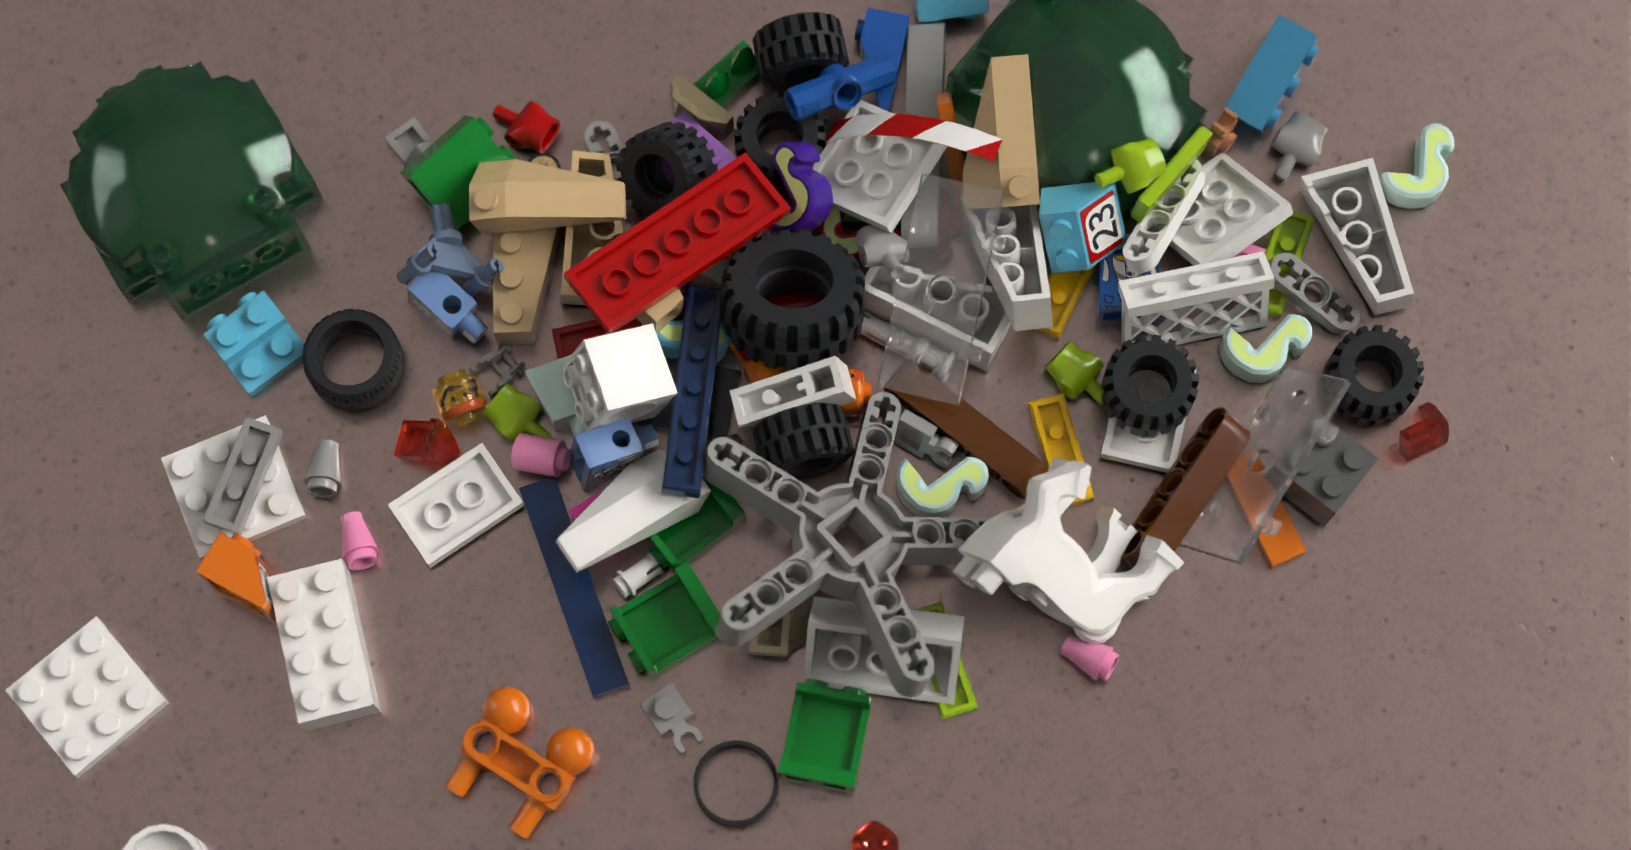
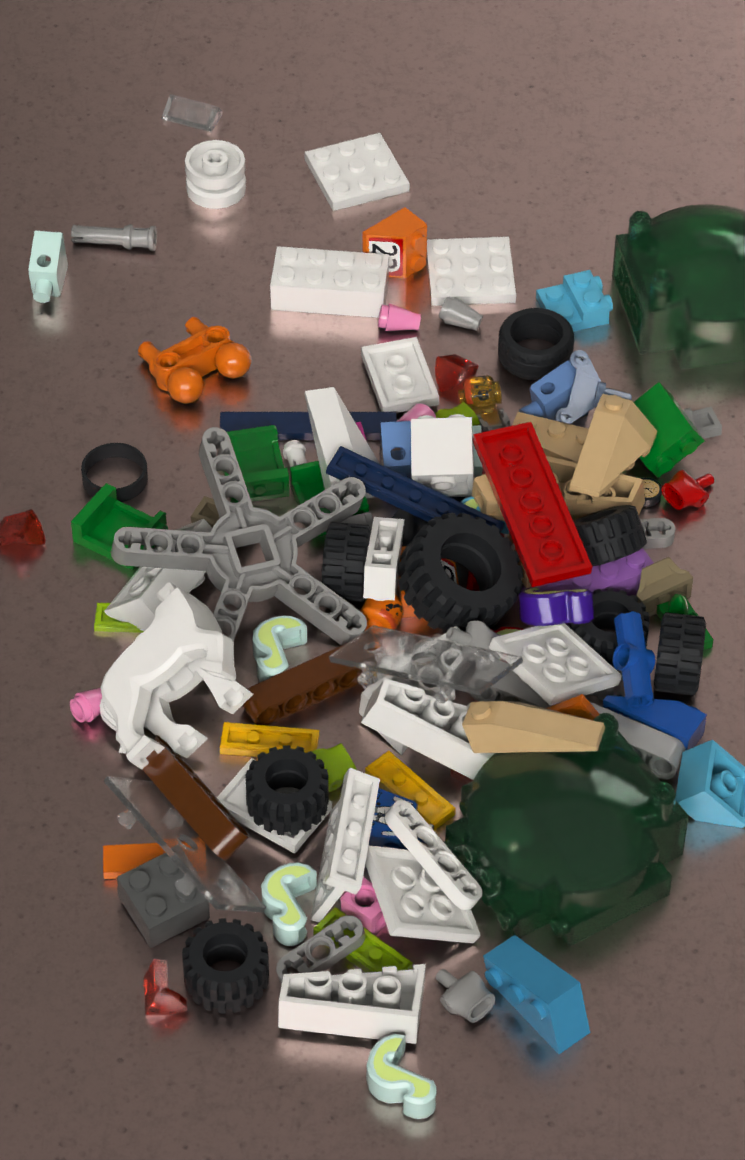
camera: 110 degrees right, 25 degrees down
light grey plate [203,417,283,535] -> none
light grey plate [640,682,703,755] -> none
sticker [825,113,1003,162] -> none
light grey plate [894,409,959,468] -> none
medium azure slope [1039,182,1127,273] -> none
lime piece [1095,138,1167,194] -> none
lime tile [1131,126,1213,224] -> none
nougat plate [1202,107,1239,159] -> none

